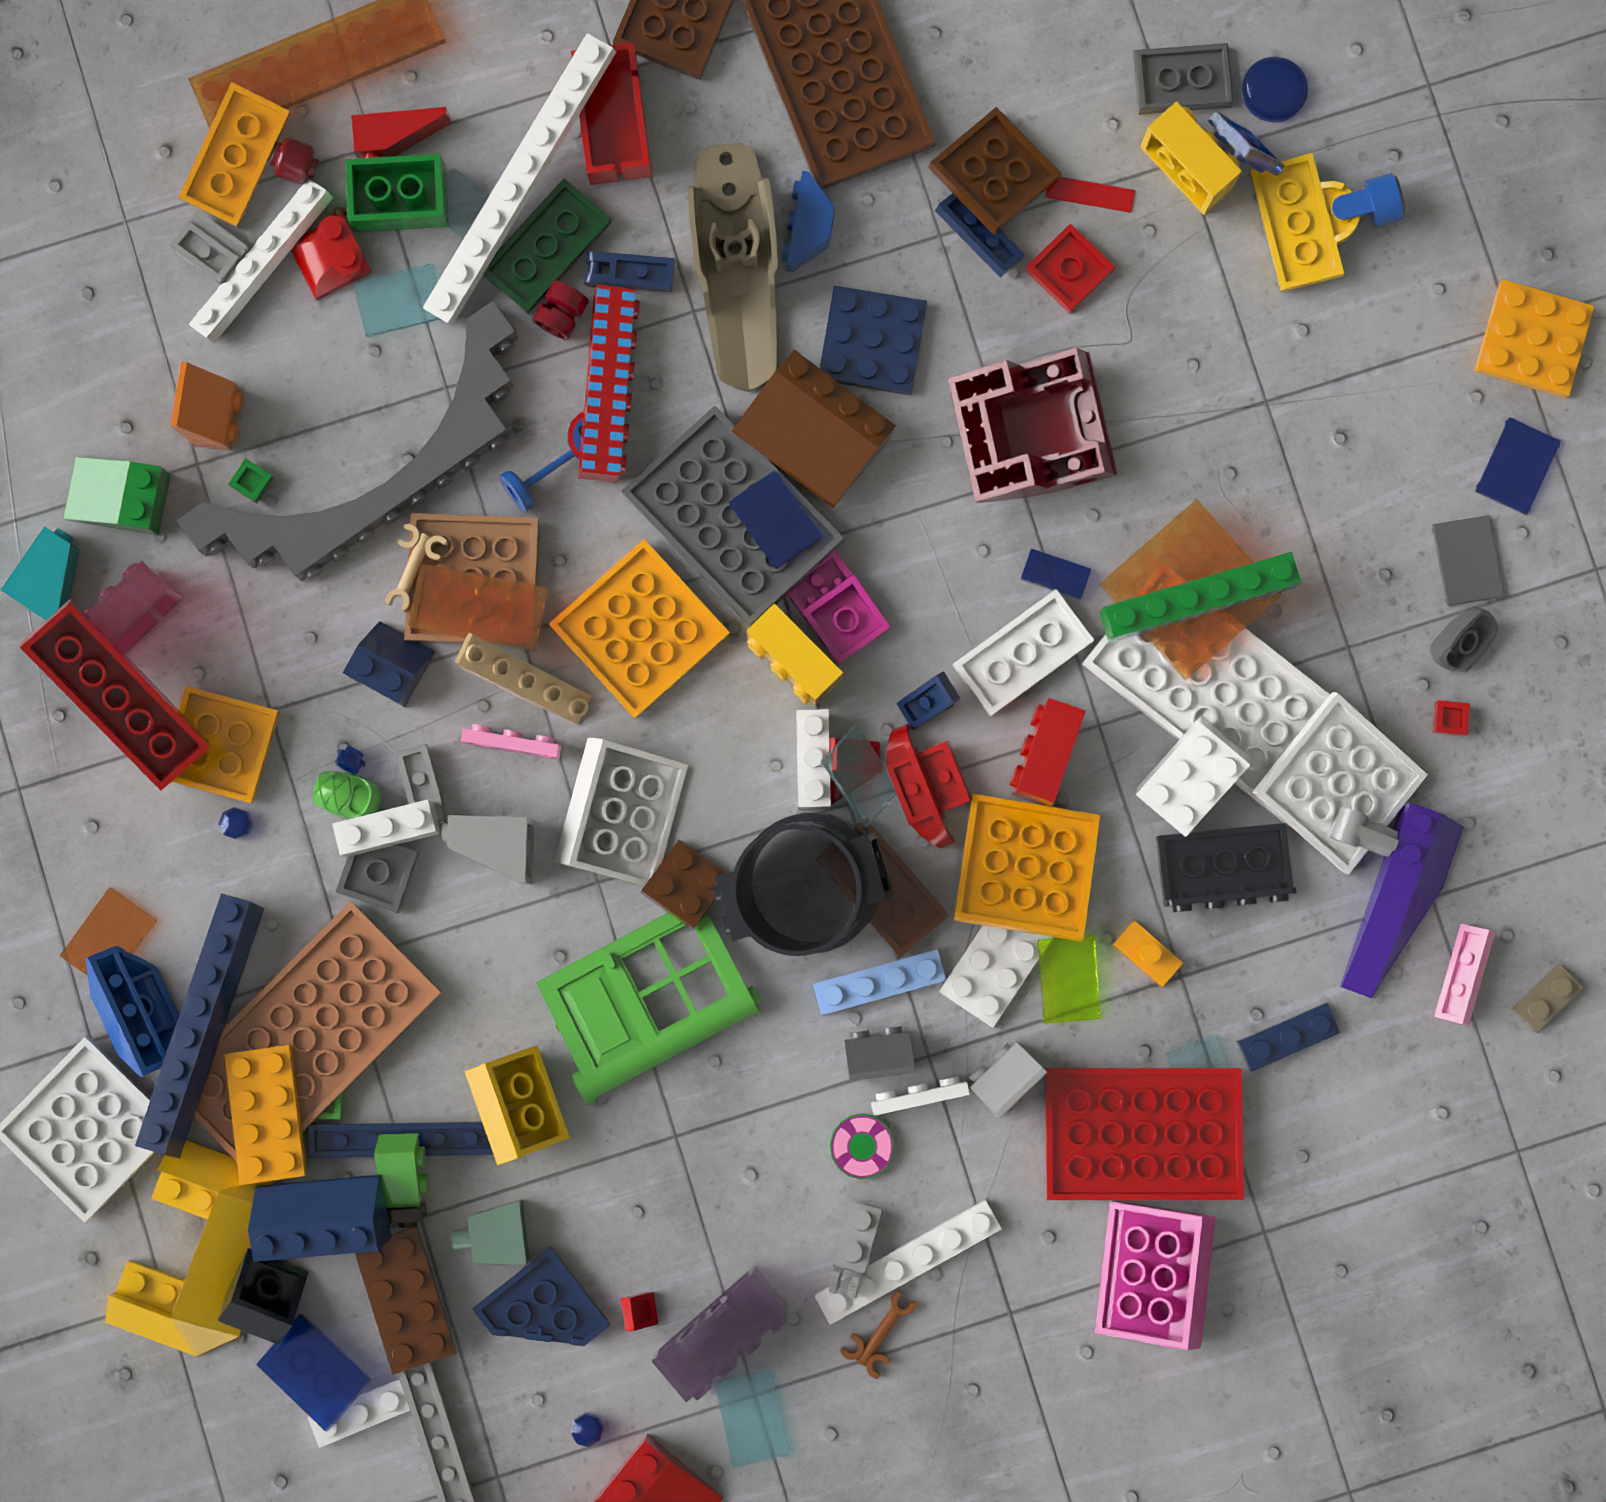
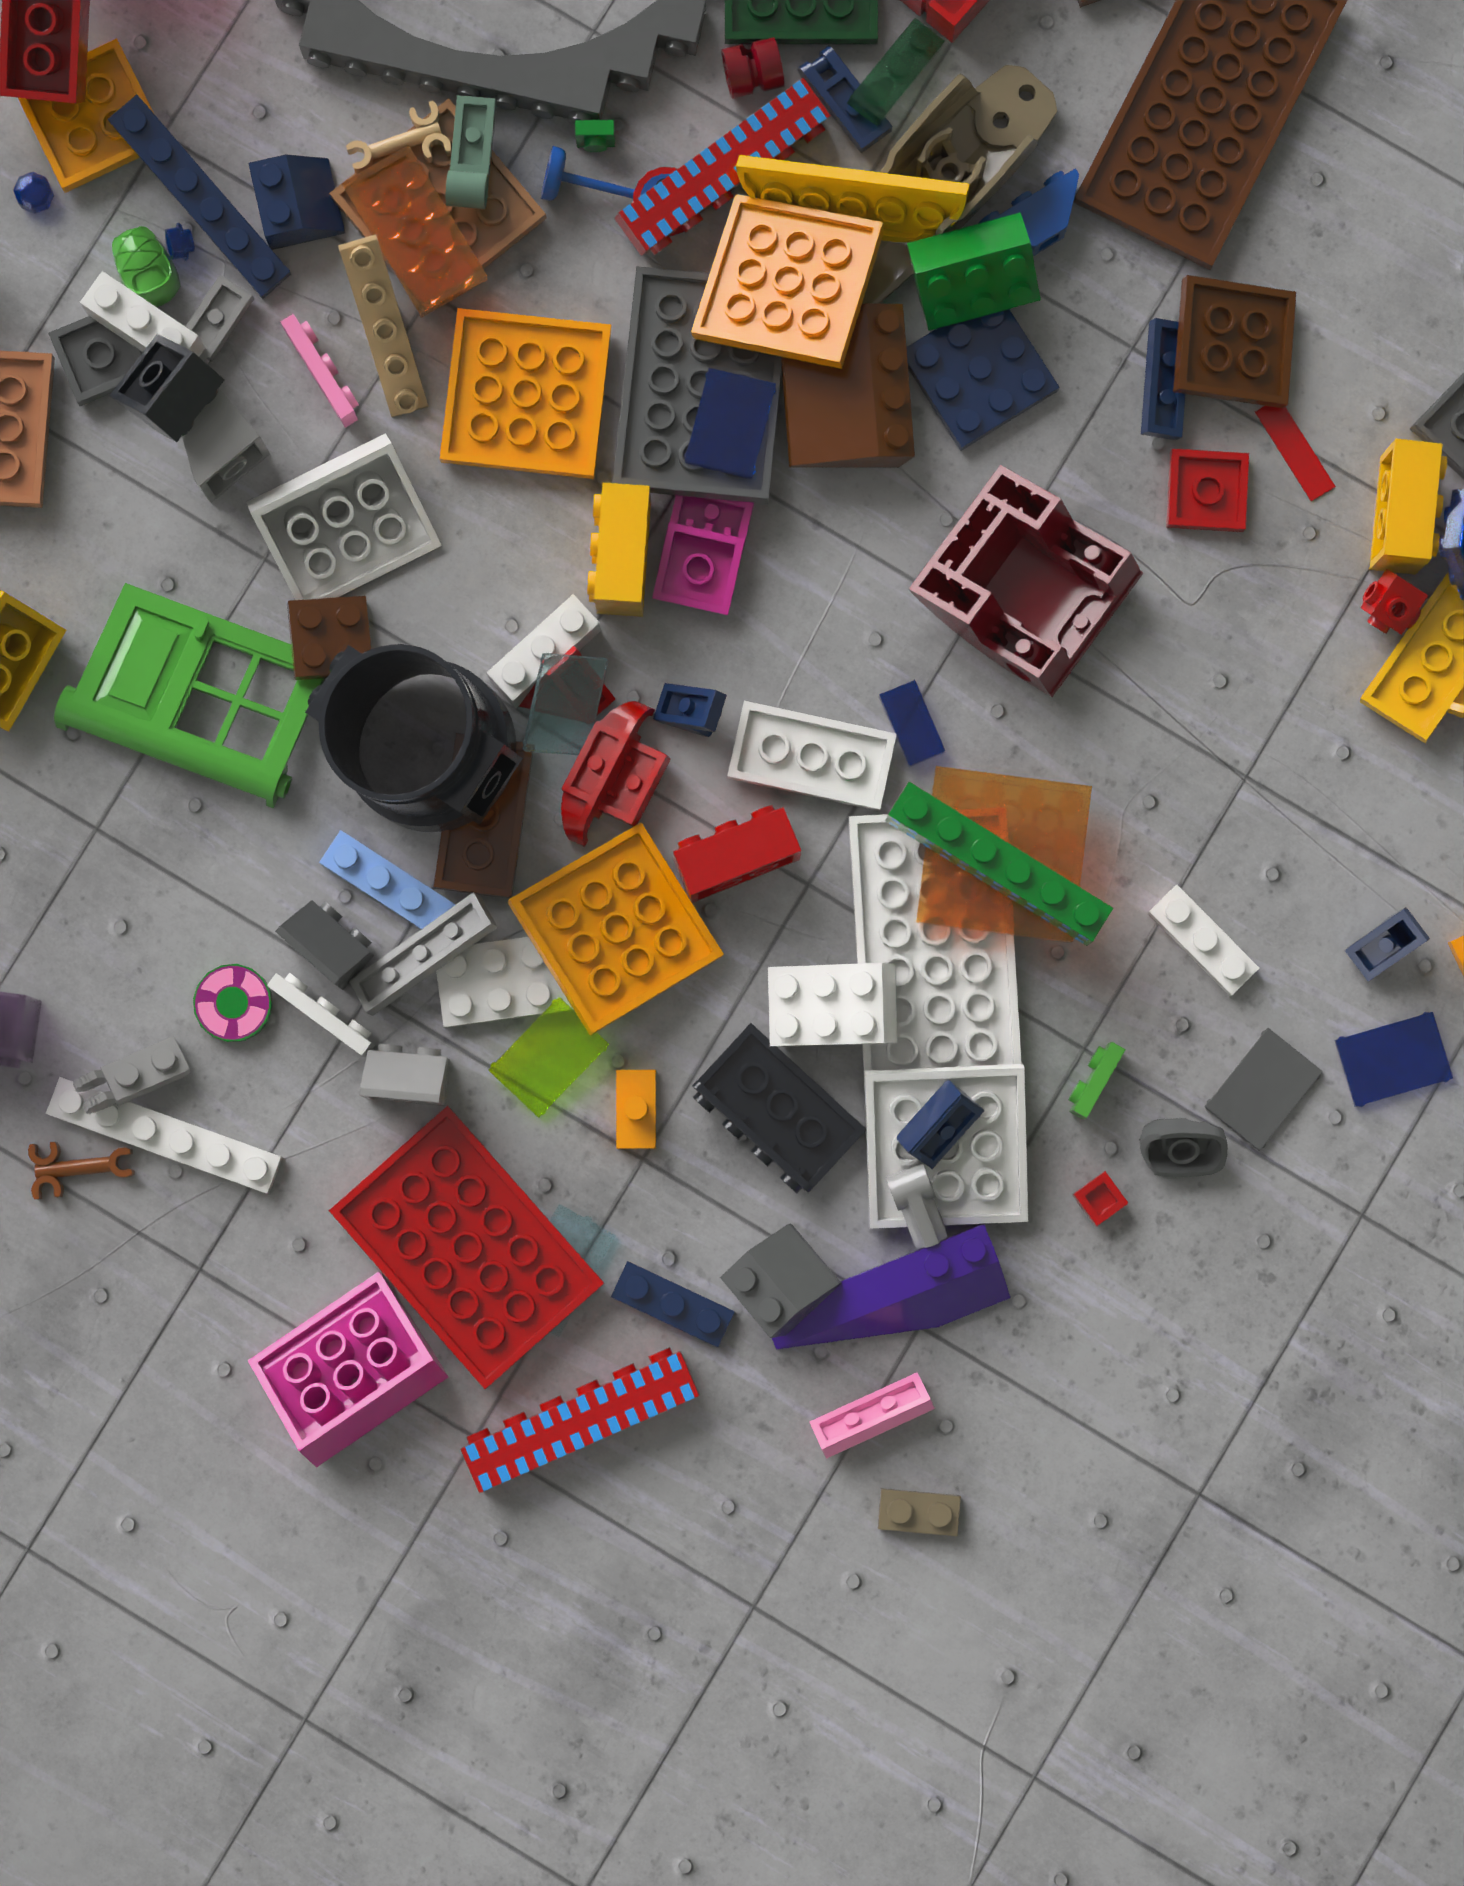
camera: 45 degrees right, 0 degrees up
none -> dark blue plate [108,94,291,299]
none -> black slope [110,334,225,442]
none -> light grey plate [349,892,497,1016]
none -> sand green plate [446,95,496,209]
none -> red brick [461,1347,700,1493]
none -> green plate [575,120,615,152]
none -> light orange plate [691,194,885,369]
none -> dark grey slope [720,1223,841,1338]
none -> yellow plate [736,155,969,242]
none -> clear green plate [847,18,945,127]
none -> dark blue slope [897,1080,985,1169]
none -> green brick [907,212,1041,331]
none -> bright green plate [1068,1042,1126,1119]
none -> white plate [1148,885,1260,996]
none -> dark blue slope [1344,907,1430,982]
none -> red brick [1360,568,1428,635]

